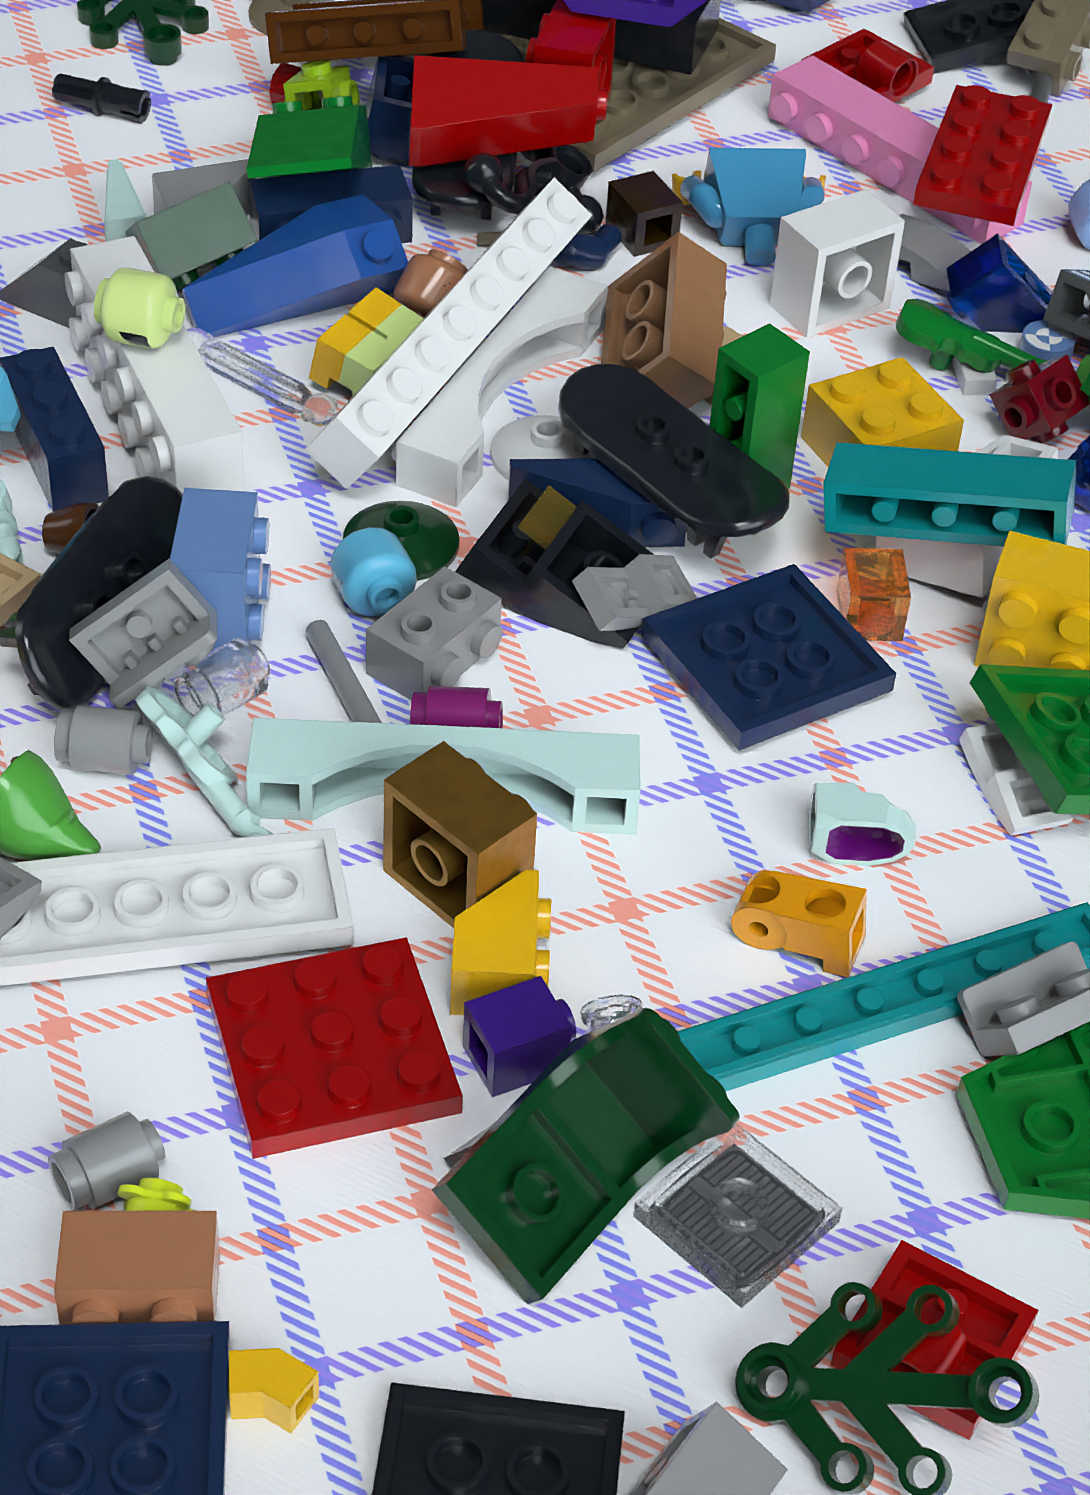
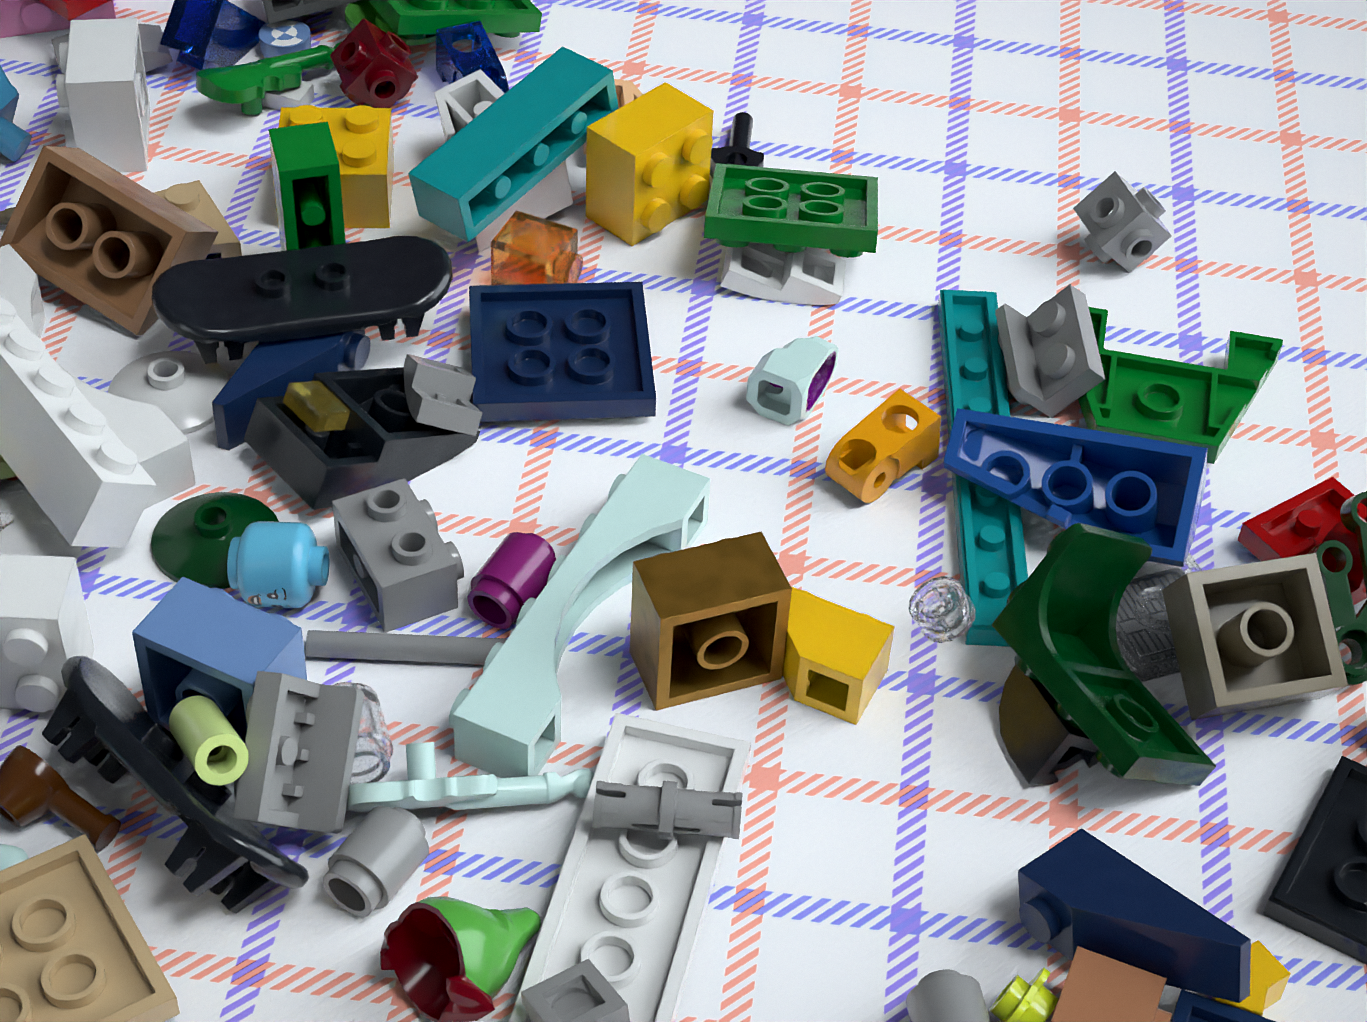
camera: 65 degrees left, 0 degrees up
red plate [205,937,463,1159] -> none
dark purple brick [462,976,577,1098] -> none
none -> yellowish green cylinder [169,696,249,786]
none -> light grey pin [593,781,743,840]
none -> blue wedge [943,408,1208,567]
none -> dark blue slope [1018,828,1251,1003]
none -> dark tan brick [1162,553,1348,720]

